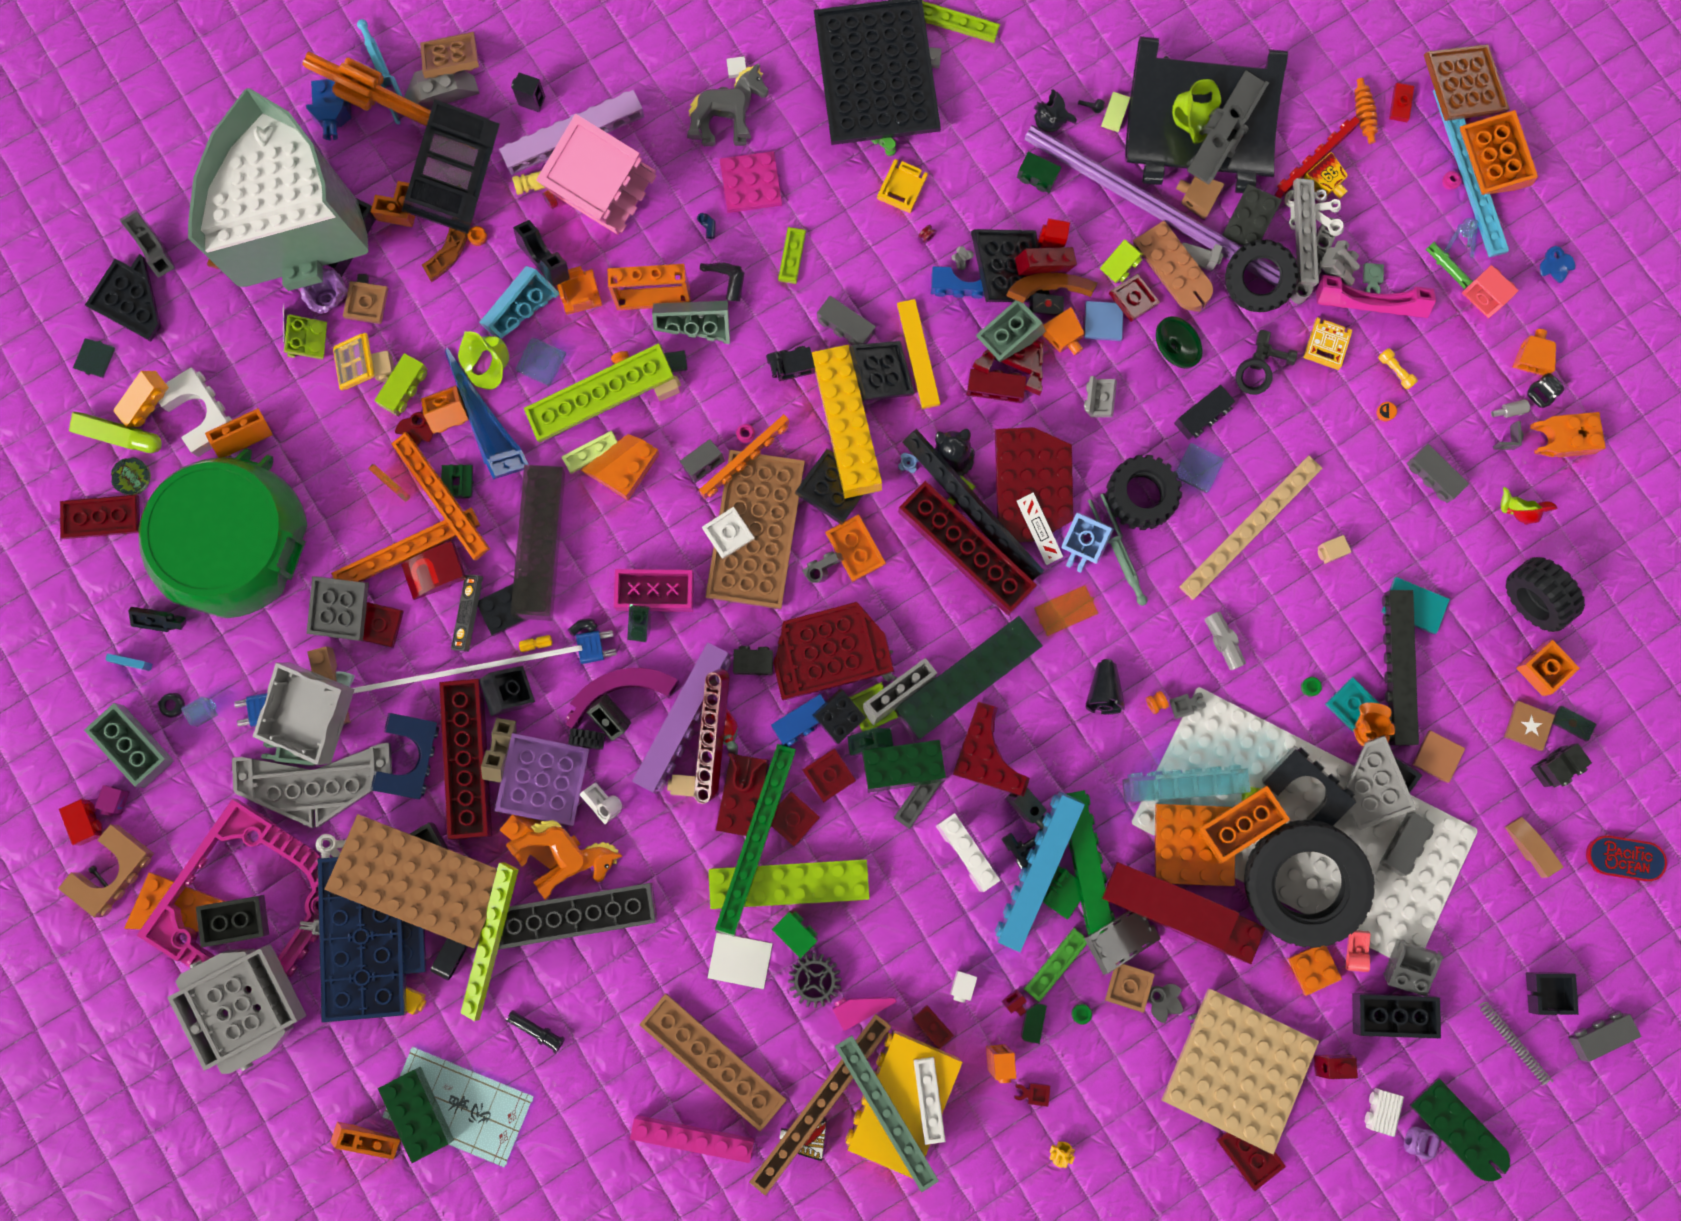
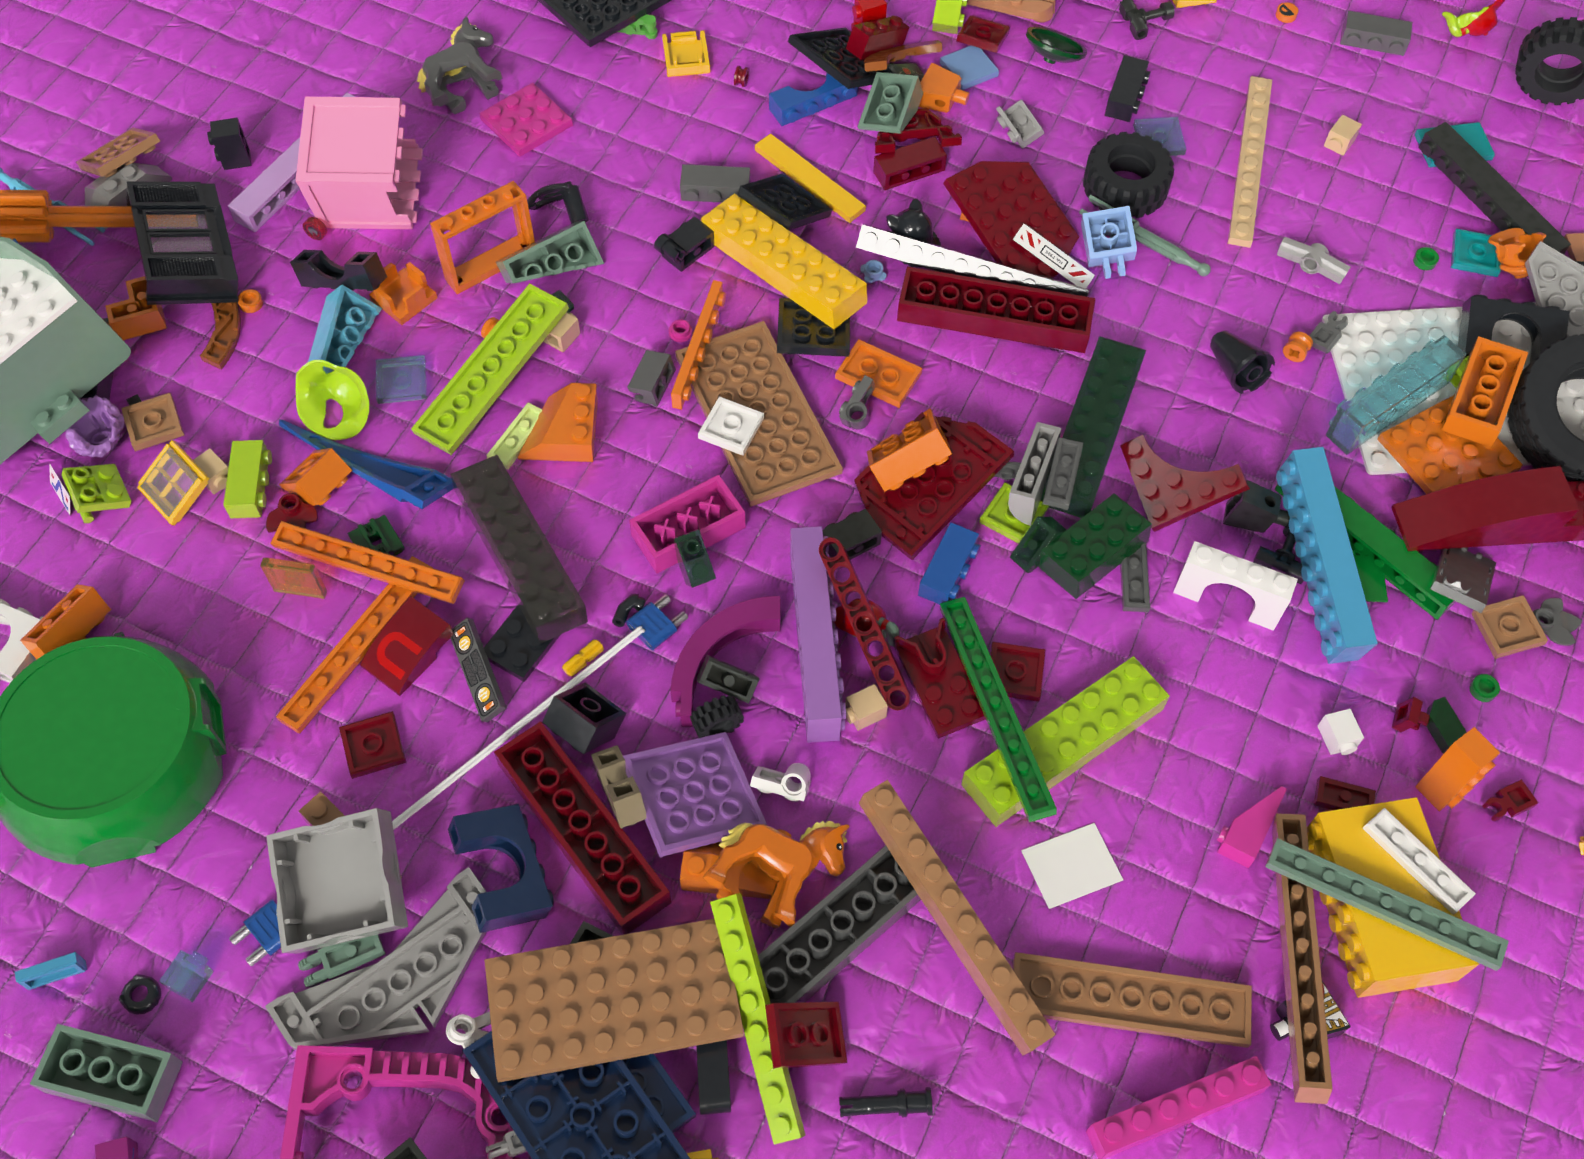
camera: 30 degrees left, 20 degrees down
black hinge [128,607,186,632] -> none
dark grey plate [306,576,369,641] -> none
light yellow axle [512,171,546,195] -> none
dark blue arm [697,213,716,239] -> none
white tile [726,56,746,78] -> none
green brick [772,911,818,959] -> none
lime tile [778,227,806,284] -> none
dark grey gear [788,953,842,1008] -> none
dark red plate [802,748,856,803] -> none
black plate [812,689,866,744] -> none
light grey piece [951,246,974,270] -> none
bright green tile [1023,928,1087,1002] -> none
piece [1034,585,1099,636] -> none
black tyre [1236,358,1273,395] -> none
none -> dark red plate [765,1002,848,1069]
none -> medium nougat brick [859,780,1056,1056]
none -> orange wedge [867,408,952,492]
none -> dark grey tile [1043,437,1084,510]

